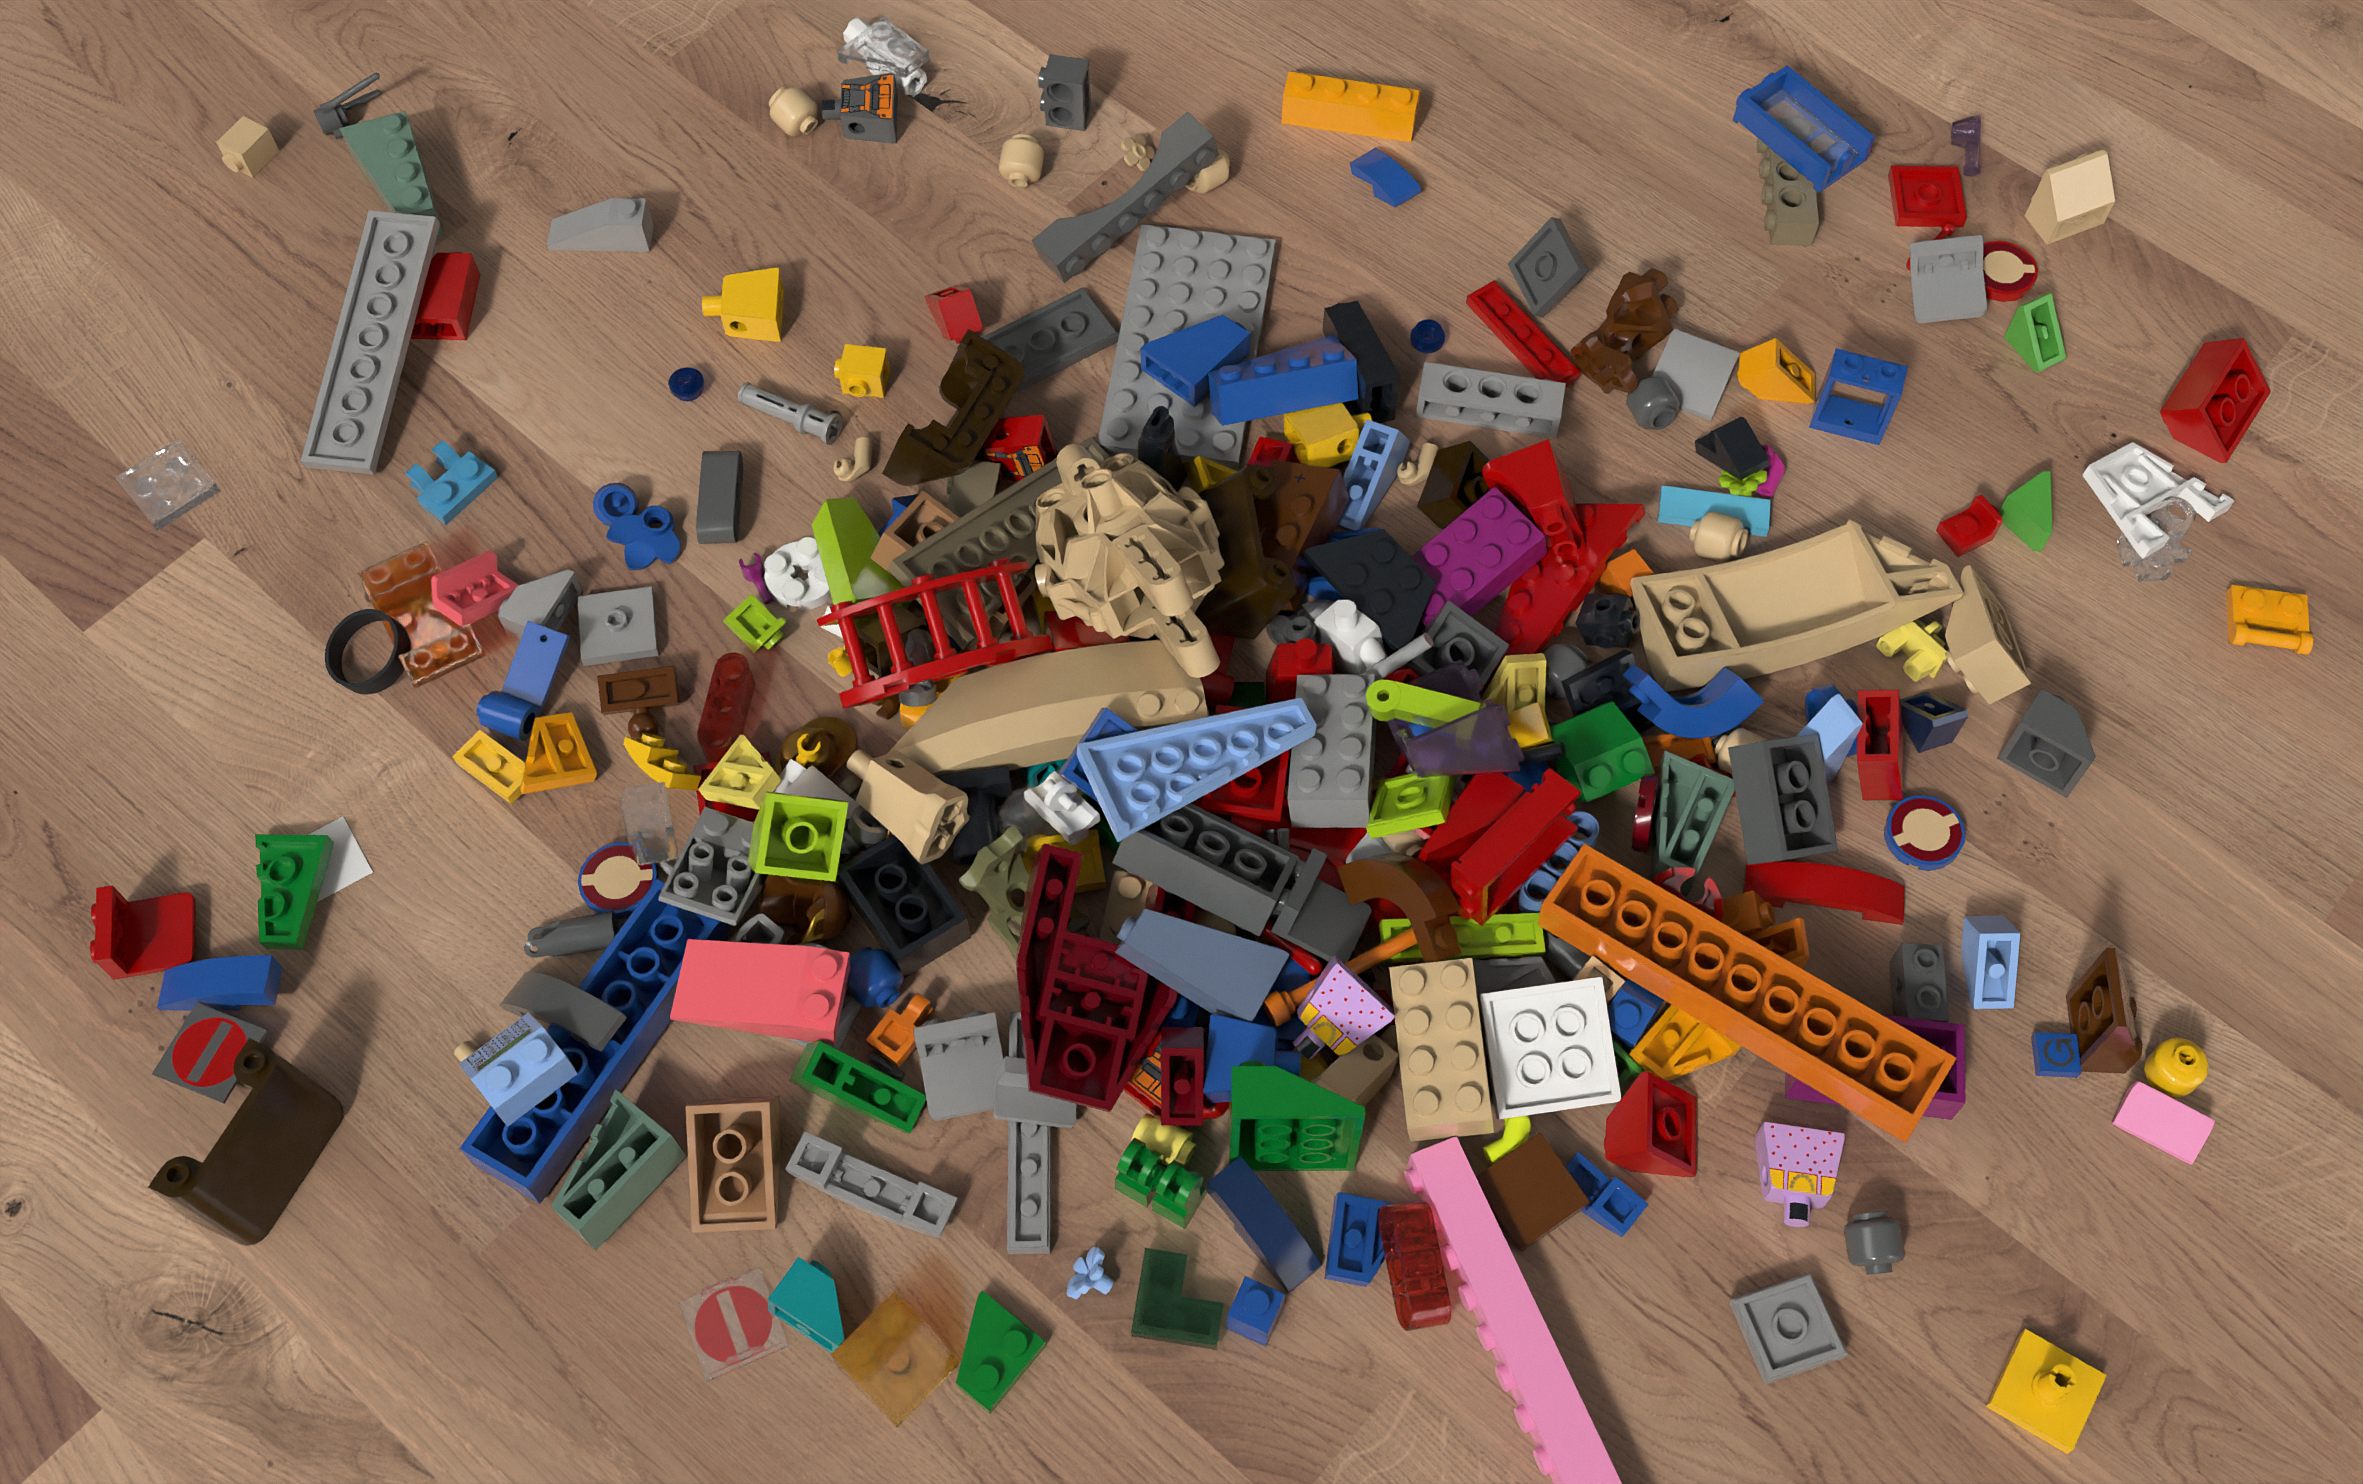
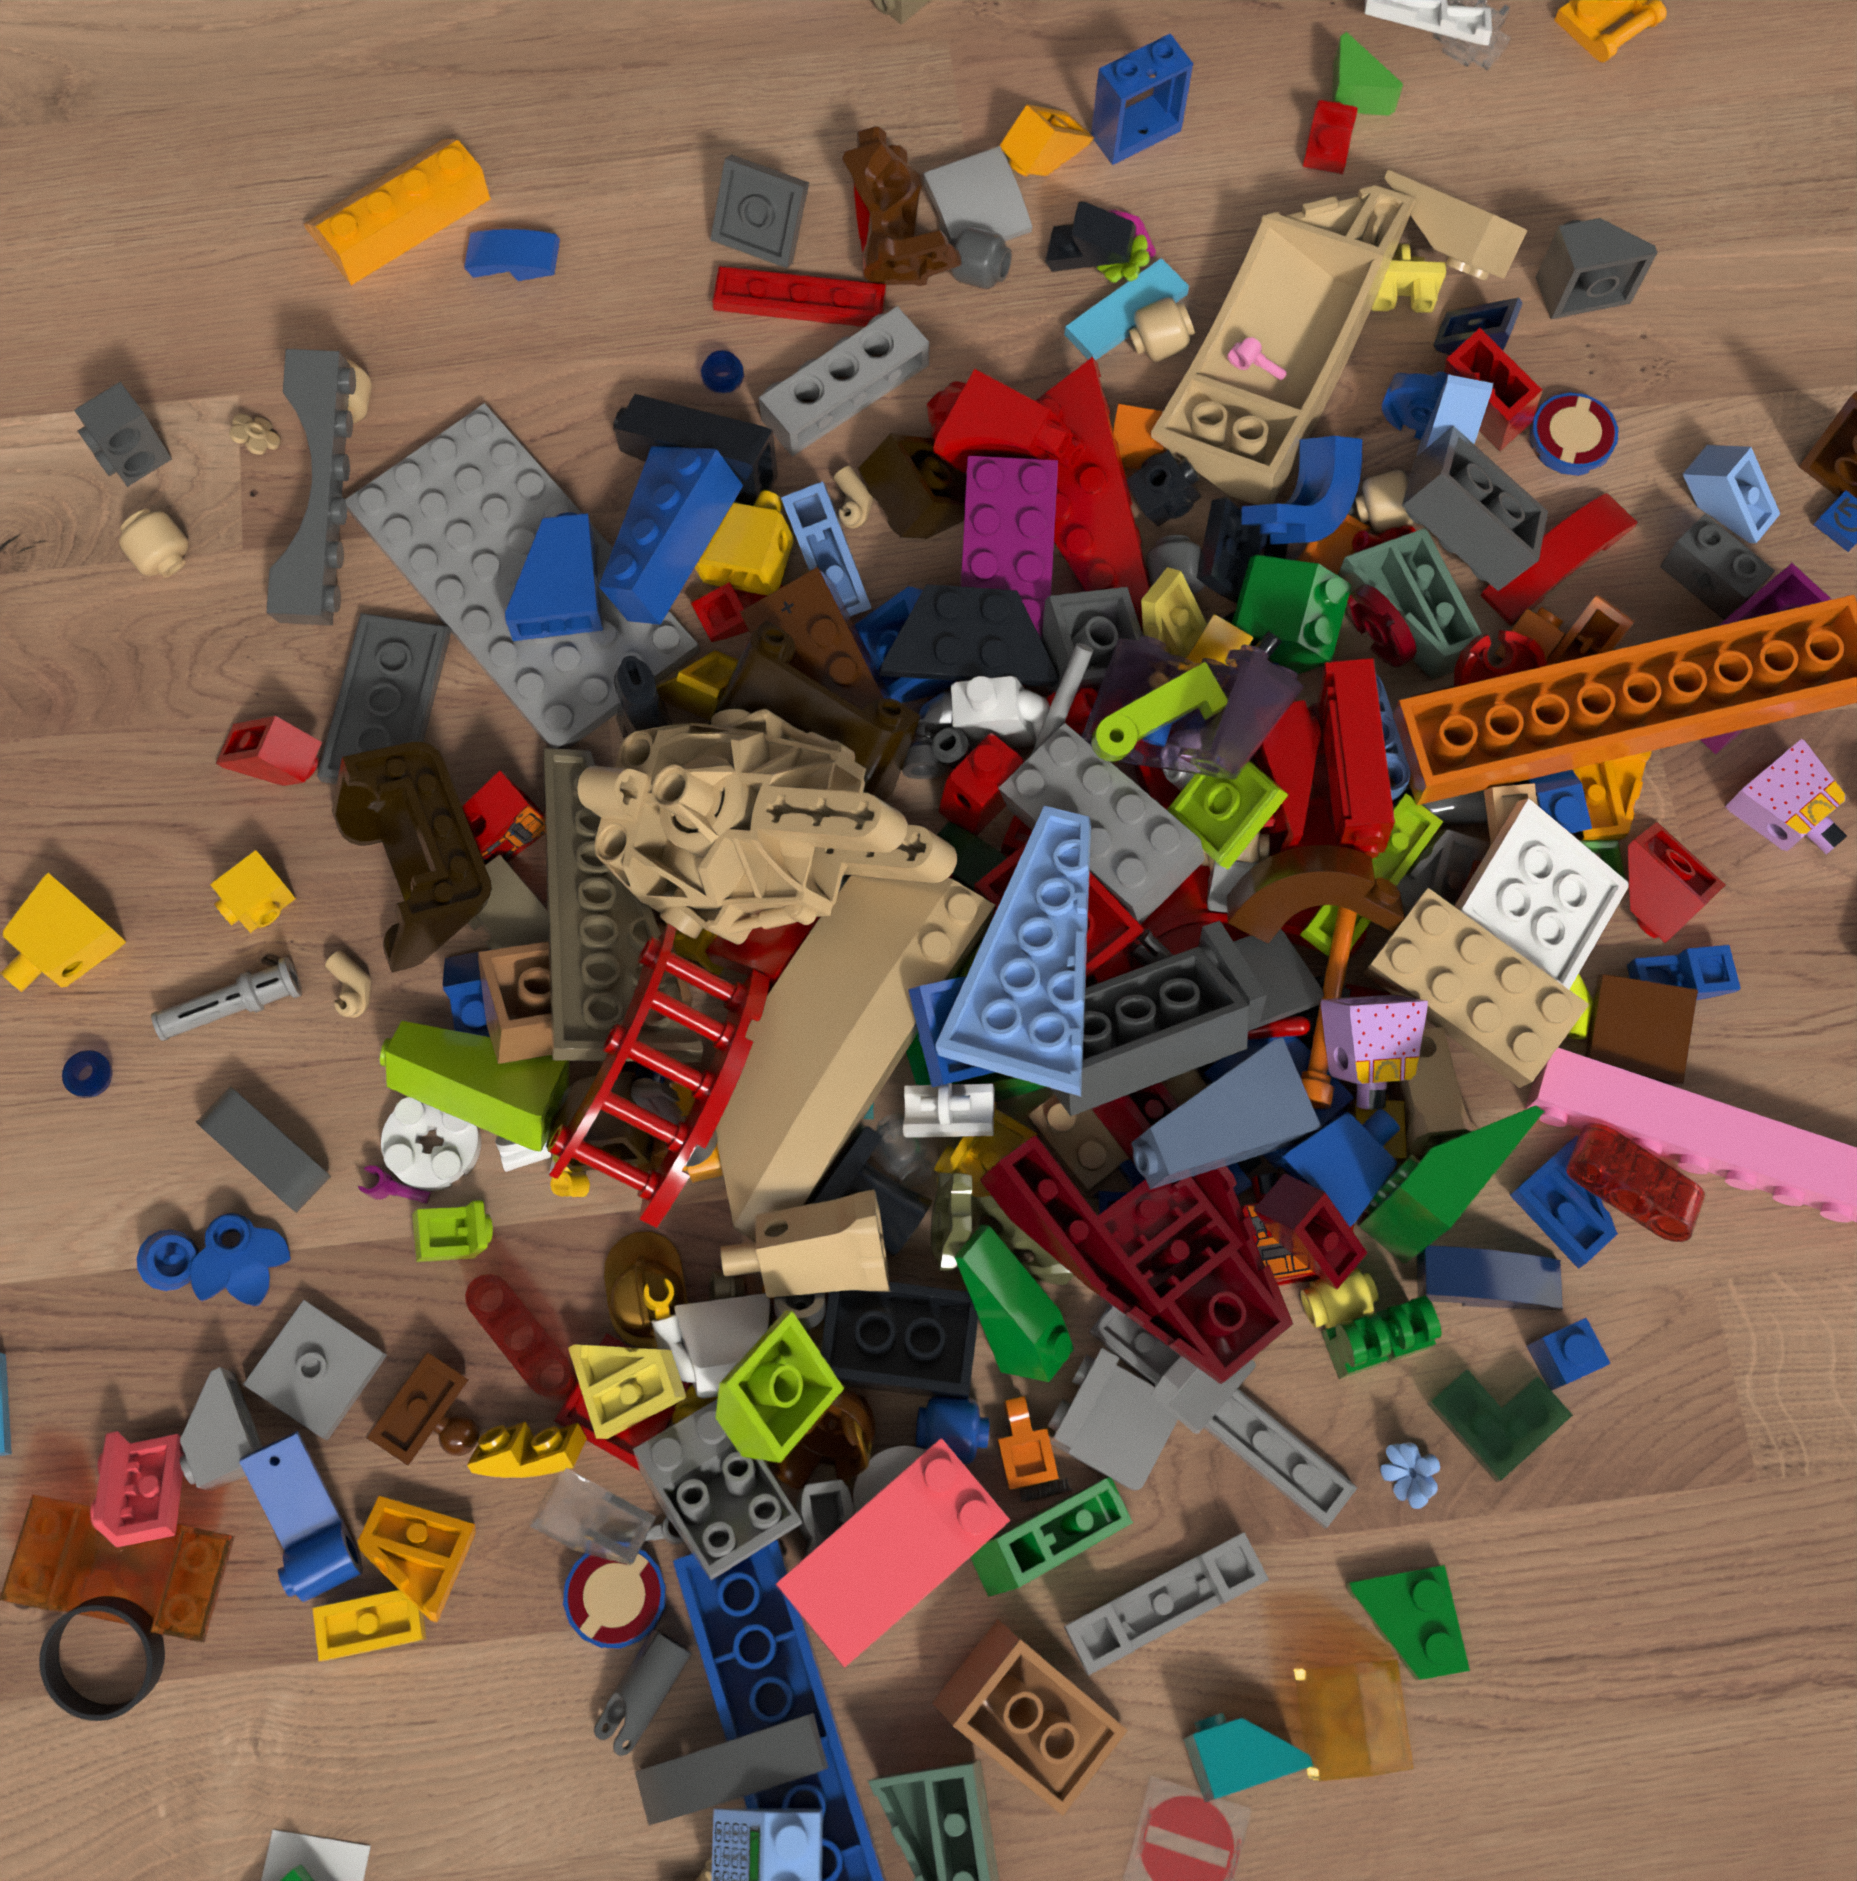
camera: 50 degrees left, 10 degrees up
none -> green slope [954,1224,1075,1382]
none -> bright pink hand [1227,338,1287,380]

